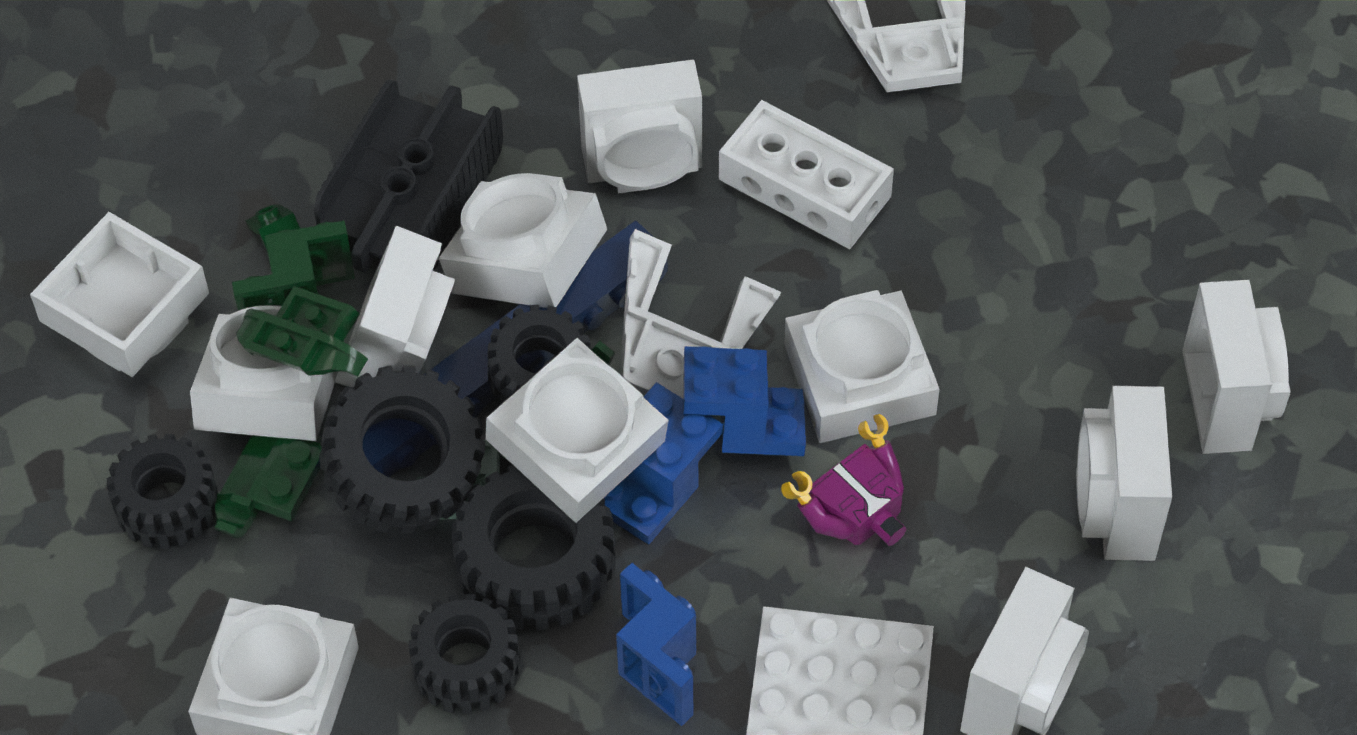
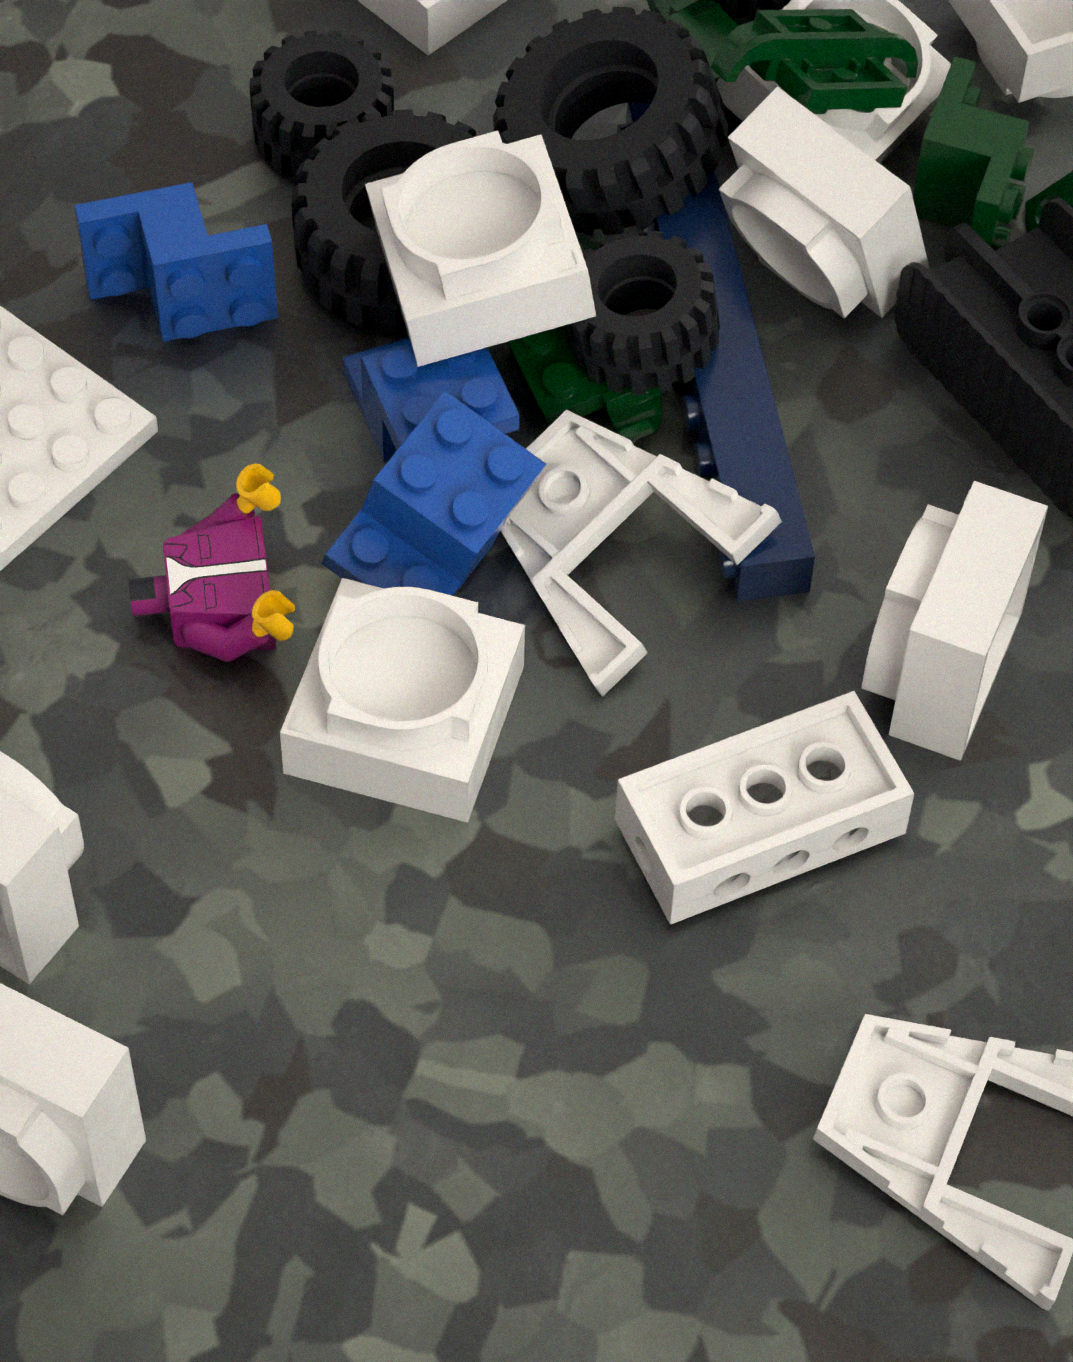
camera: 120 degrees right, 0 degrees up
white container [439,173,607,308] -> none

